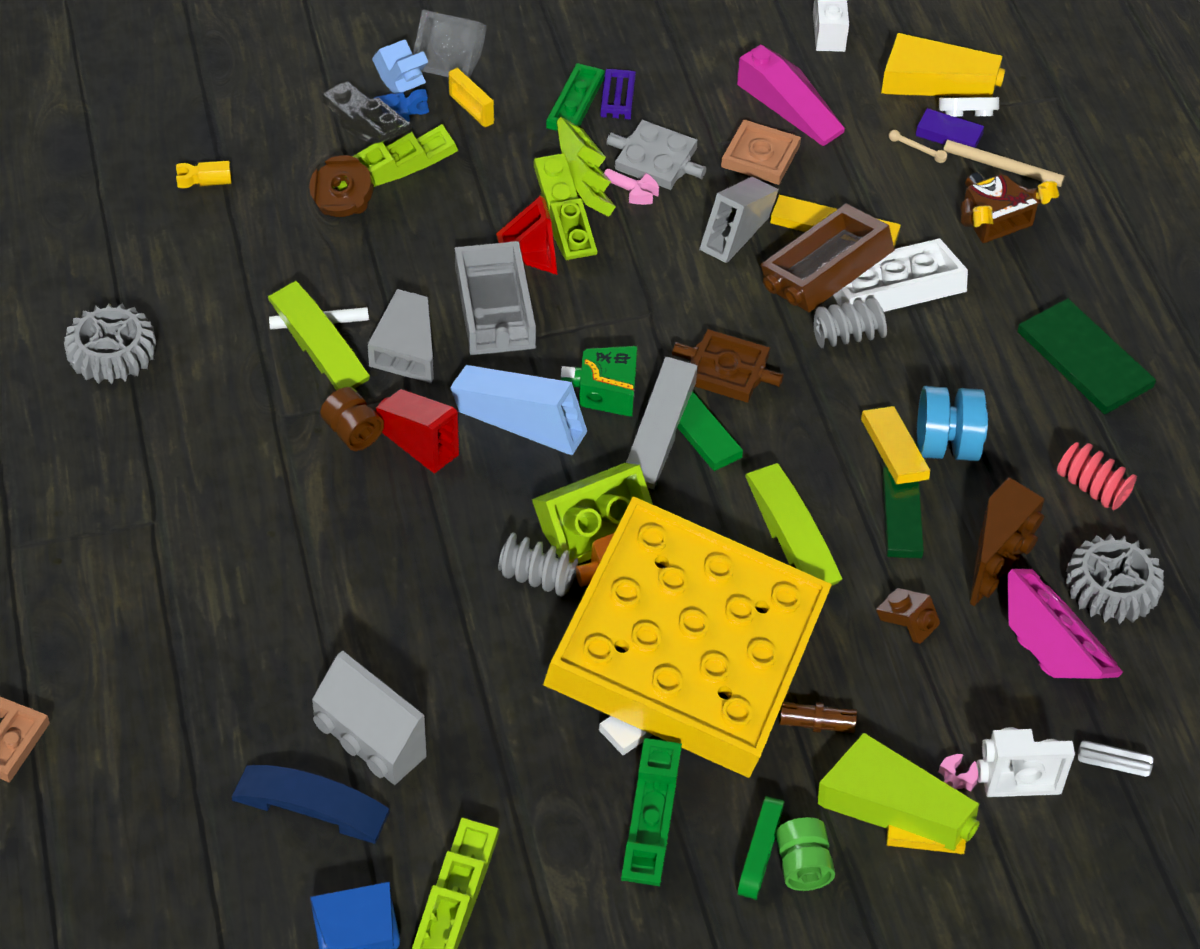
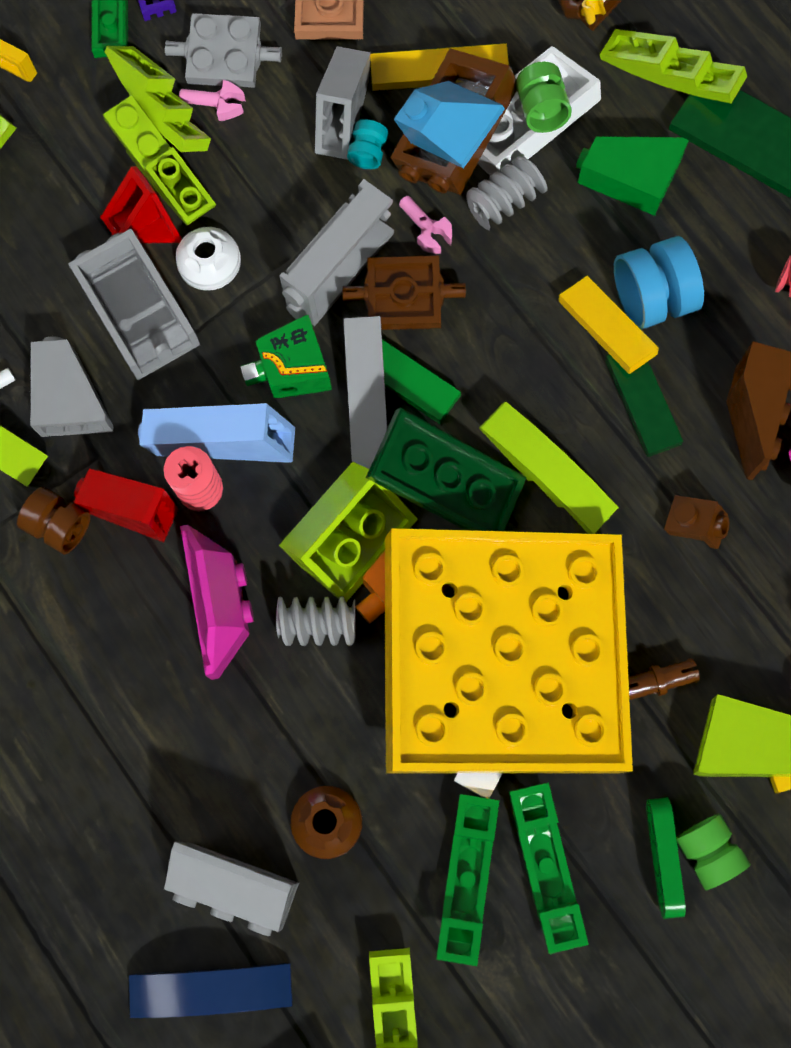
camera: 15 degrees left, 25 degrees up
none -> coral piece [164,446,223,512]
none -> white piece [176,227,241,290]
none -> dark pink wedge [180,525,254,680]
none -> light grey door [280,179,394,326]
none -> reddish brown piece [291,786,362,859]
none -> teal wheel [347,120,388,169]
none -> dark green tile [366,408,527,531]
none -> dark azure slope [394,81,505,169]
none -> bright pink bar [399,196,452,254]
none -> green slope [436,794,500,966]
none -> bright green wheel [516,61,572,133]
none -> green slope [576,136,689,216]
none -> lime slope [600,29,747,104]

